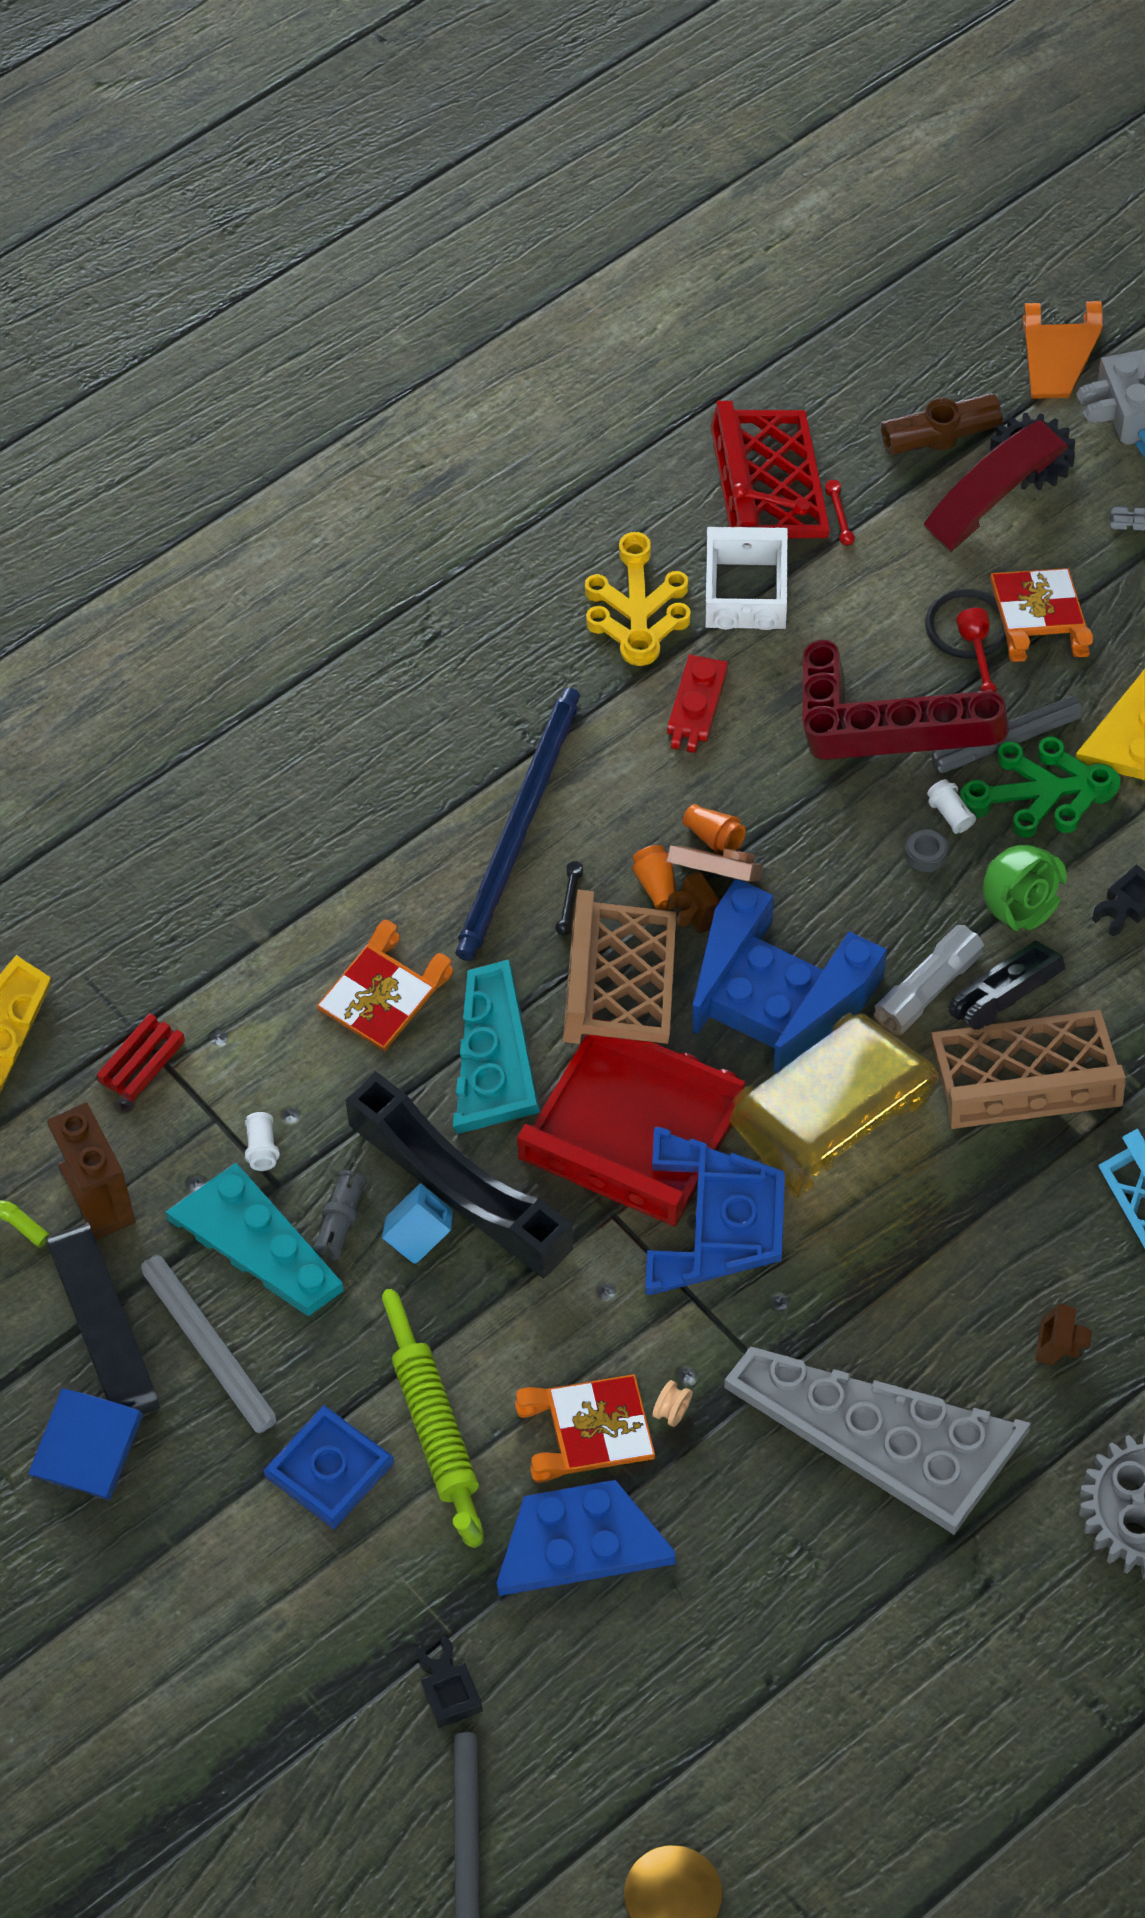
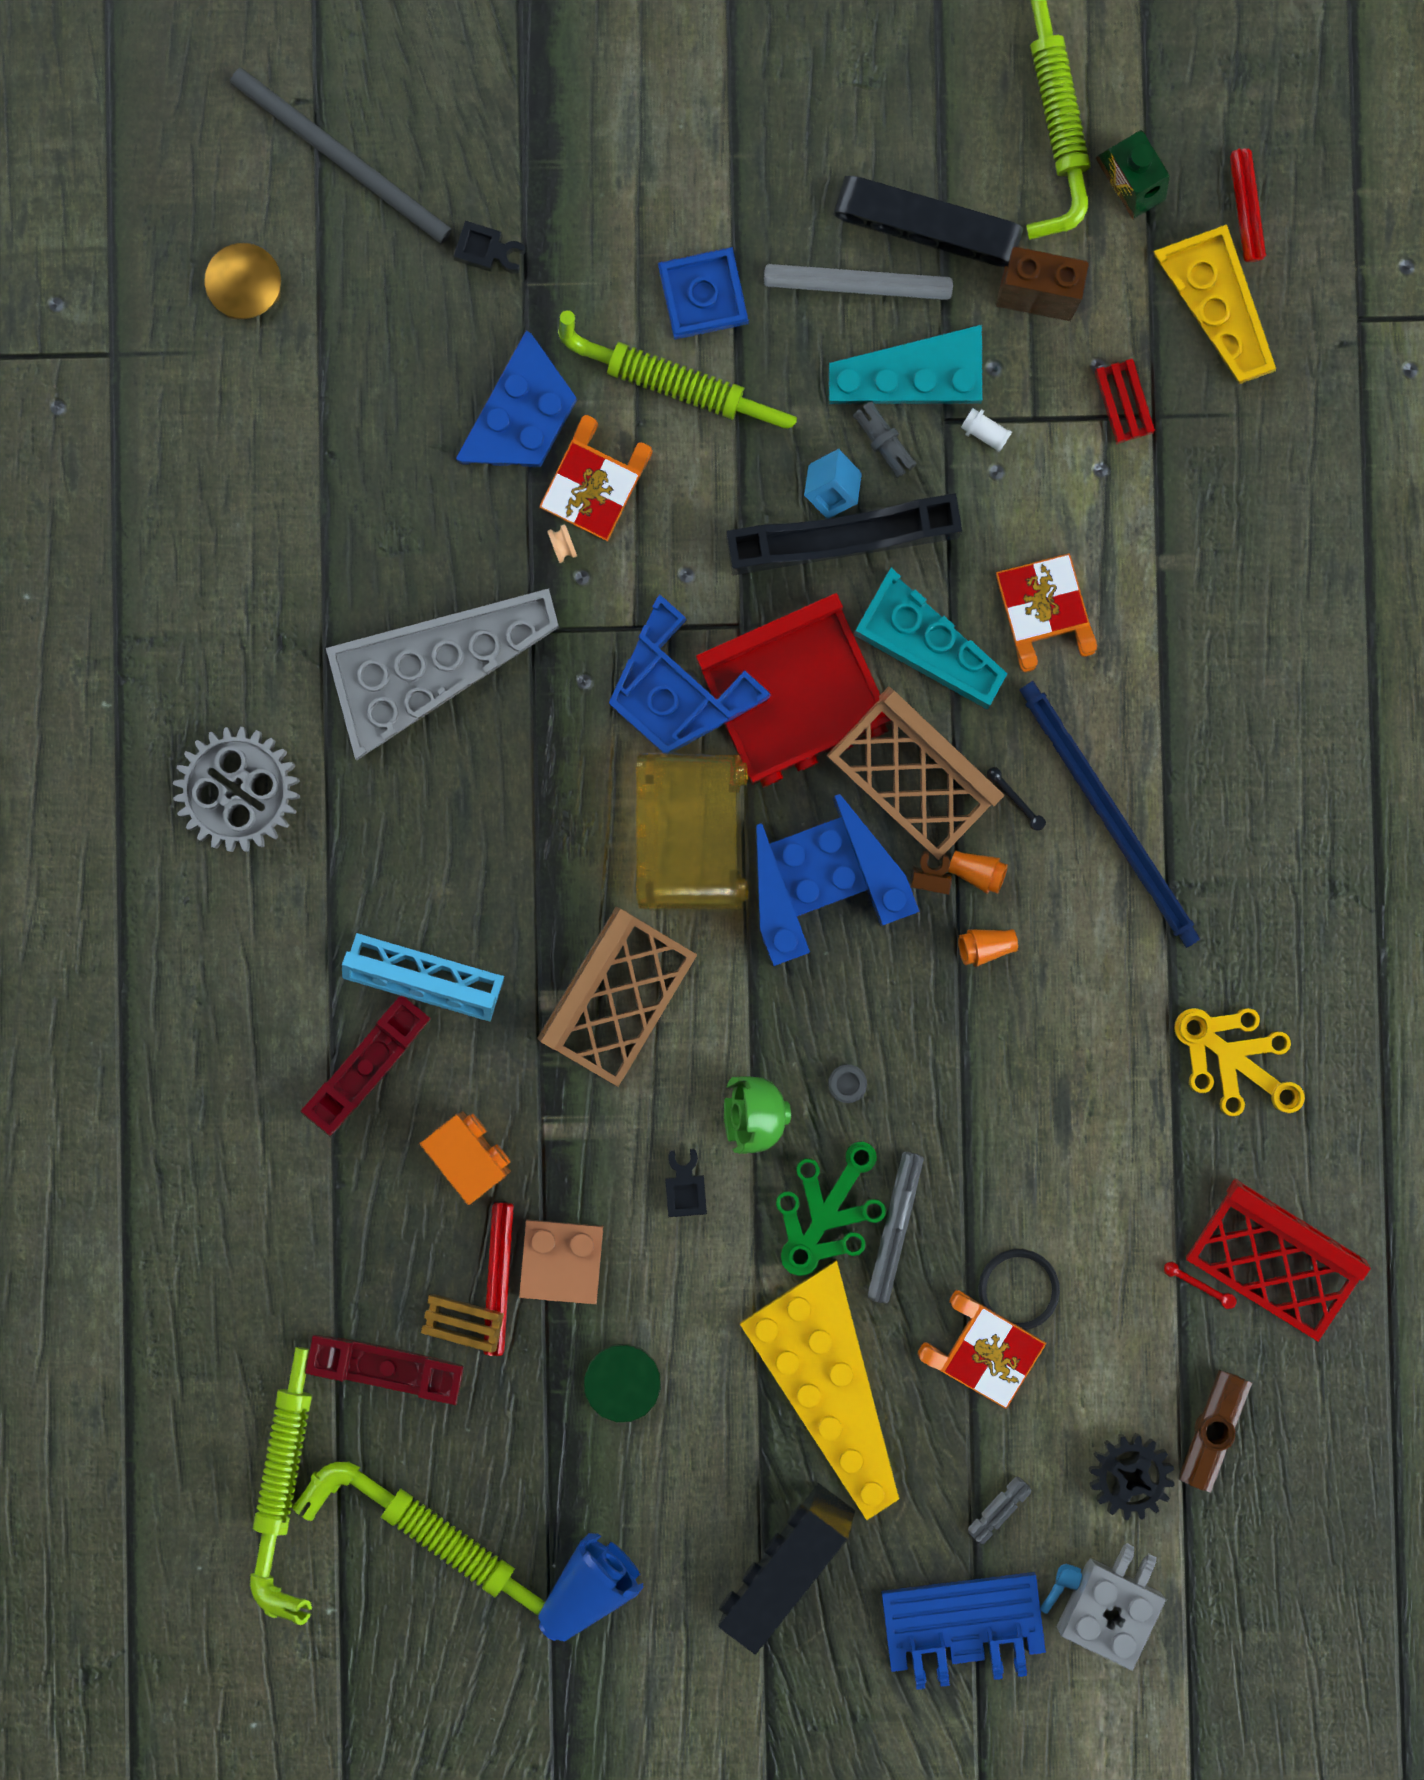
camera: 125 degrees right, 30 degrees up
blue slope [28,1388,143,1501] -> none
nougat plate [666,845,764,881] -> none
red hinge [667,654,728,753] -> none
white window [706,527,787,630] -> none
red hinge [732,483,810,515] -> none
dark red beam [802,640,1009,760] -> none
light grey axle [874,925,984,1035] -> none
dark red slope [924,420,1068,552] -> none
white pin [927,779,976,834] -> none
black hinge [948,940,1066,1030] -> none
red hinge [956,608,997,693] -> none
orange flag [1022,301,1103,399] -> none
reddish brown tile [1035,1303,1092,1366] -> none

